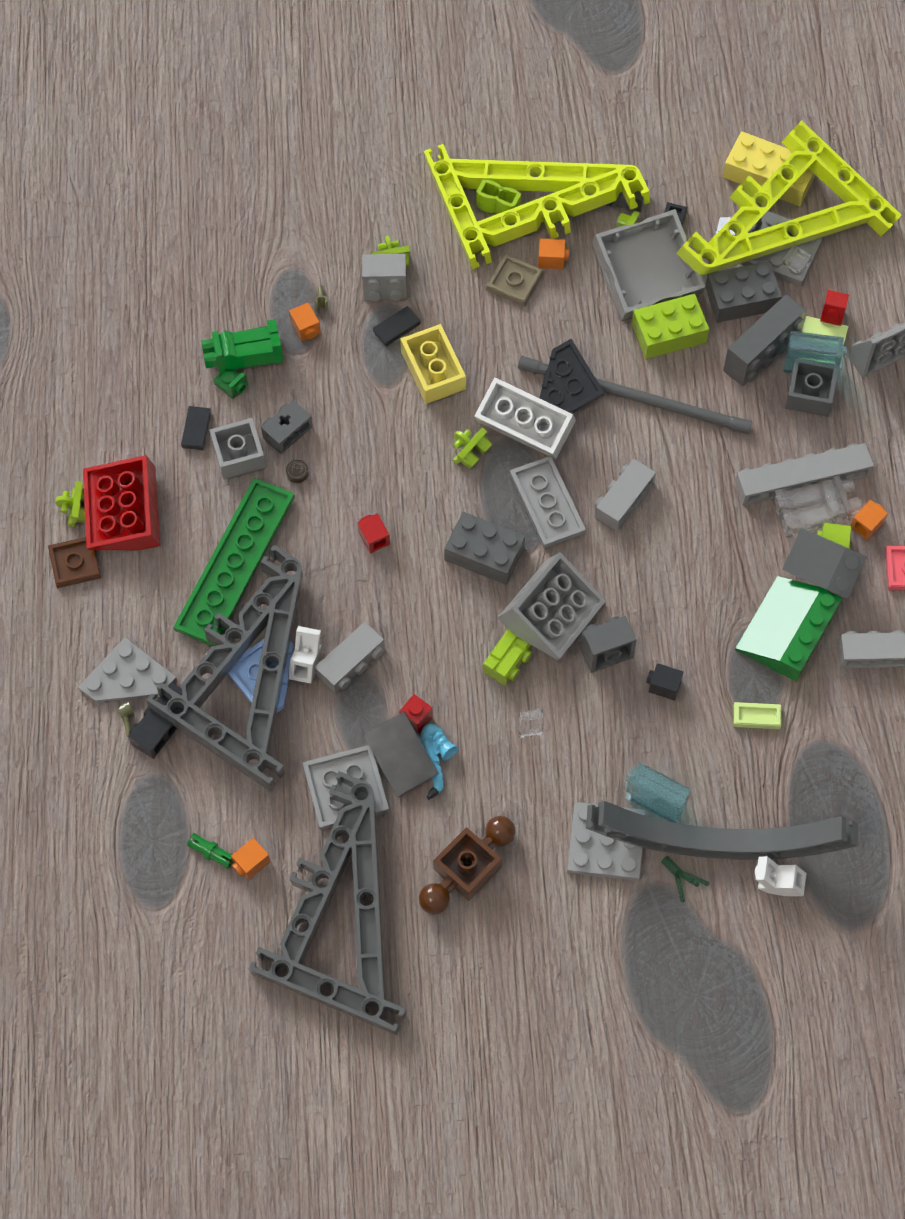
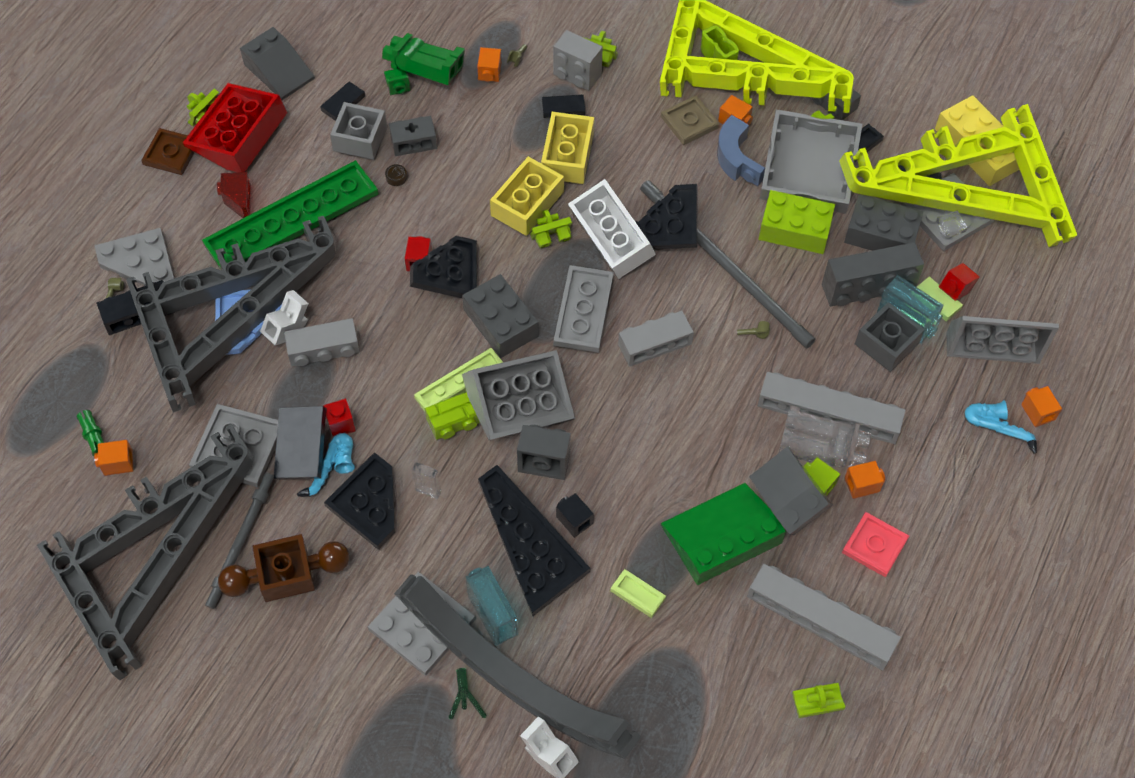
camera: 30 degrees right, 5 degrees down
none -> dark grey bar [205,473,274,609]
none -> clear red slope [217,172,251,218]
none -> dark grey slope [240,27,315,100]
none -> black plate [324,452,395,550]
none -> black plate [410,236,477,298]
none -> yellowish green tile [414,348,503,411]
none -> black wing [478,465,590,617]
none -> light yellow brick [490,156,564,236]
none -> sand blue arch [717,115,765,186]
none -> olive hand [737,321,770,339]

